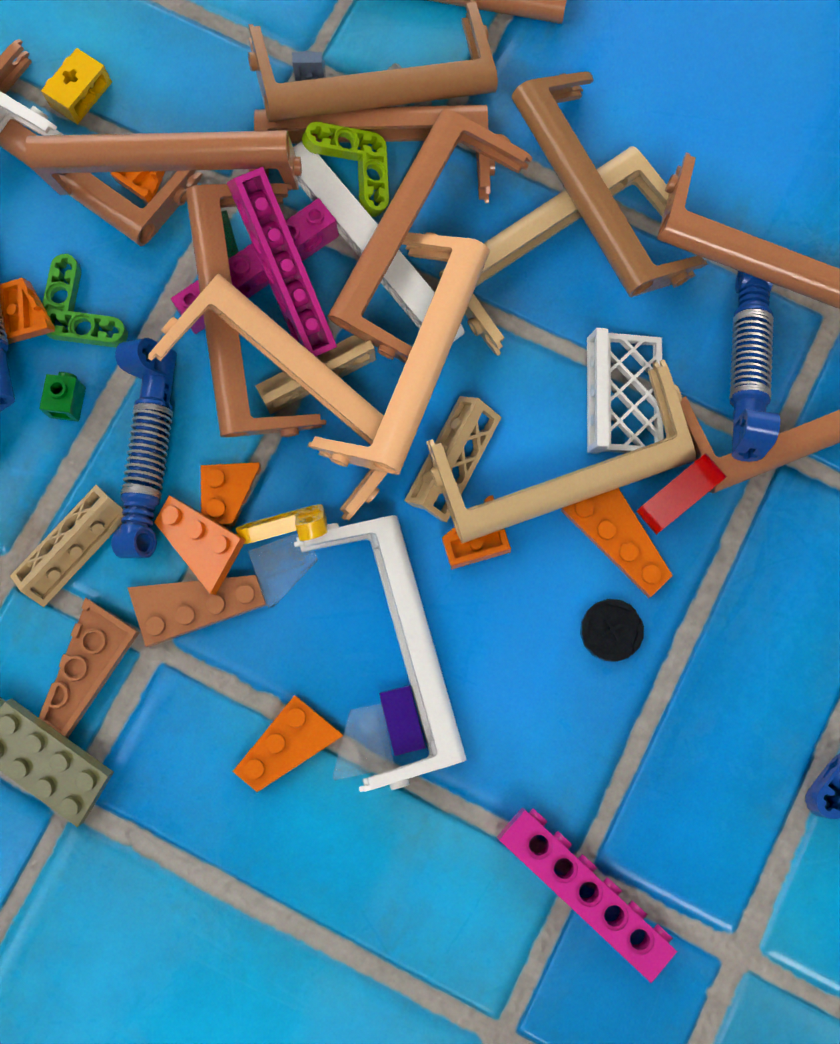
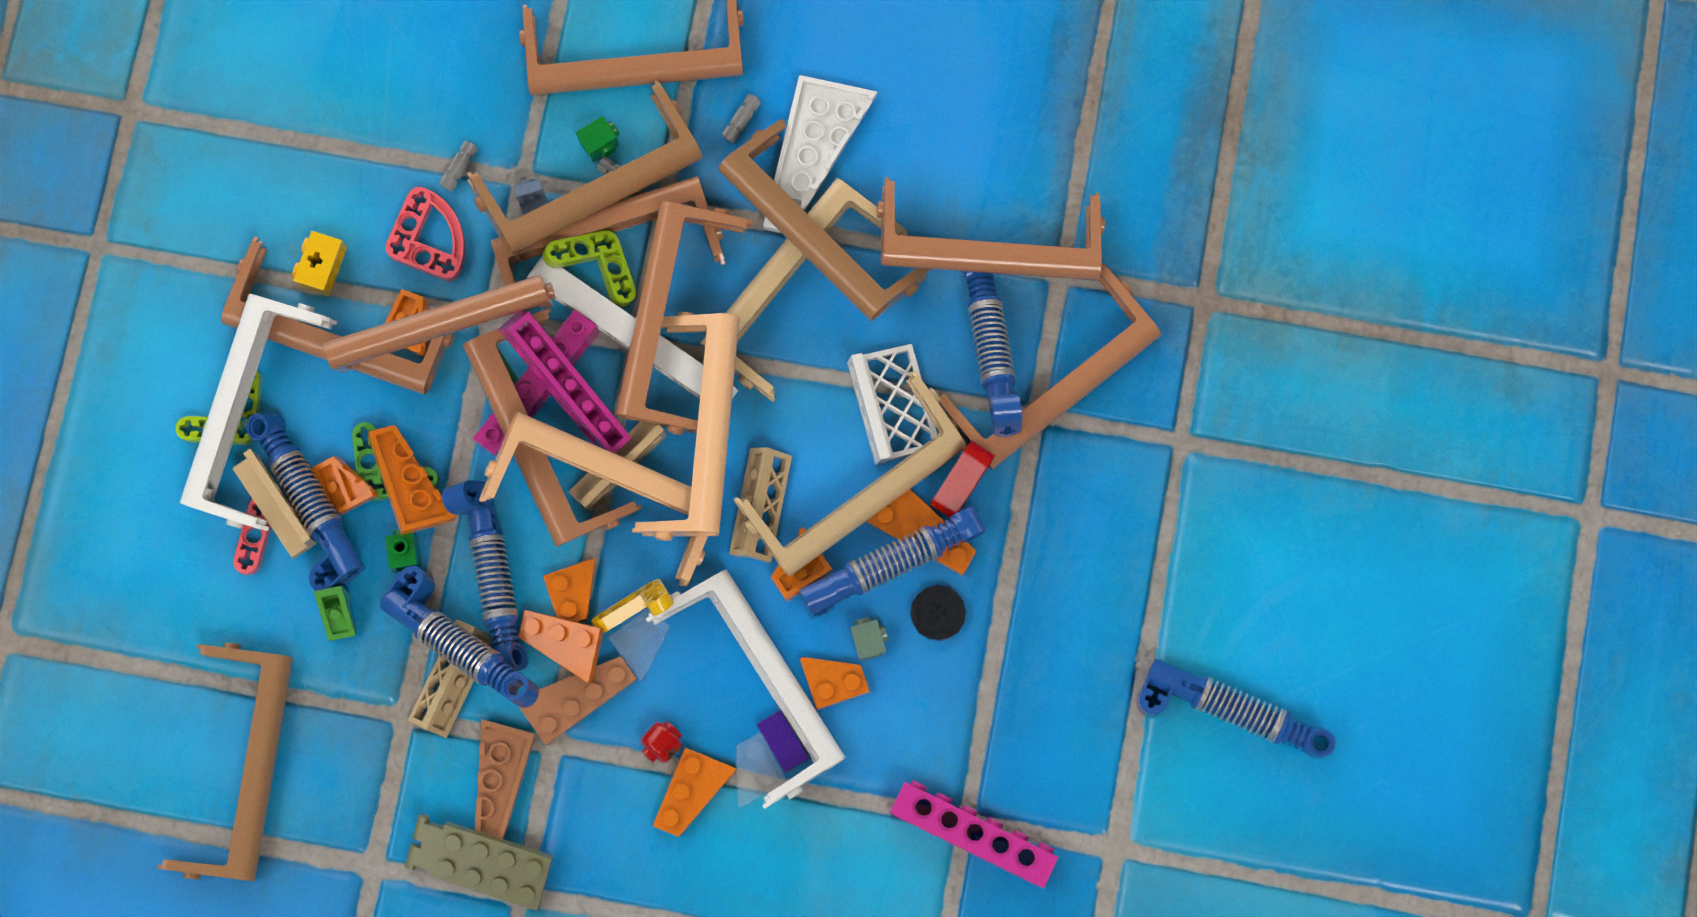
camera: 15 degrees left, 0 degrees up
none -> orange wing [368,425,456,535]
none -> blue piece [380,566,539,708]
none -> coral beam [385,187,466,281]
none -> light grey axle [440,141,477,191]
none -> green brick [575,115,620,162]
none -> red head [640,721,682,763]
none -> light grey axle [722,94,760,143]
none -> white wing [763,75,877,233]
none -> blue piece [799,506,987,619]
none -> orange wing [800,657,870,710]
none -> sand green brick [850,617,888,662]

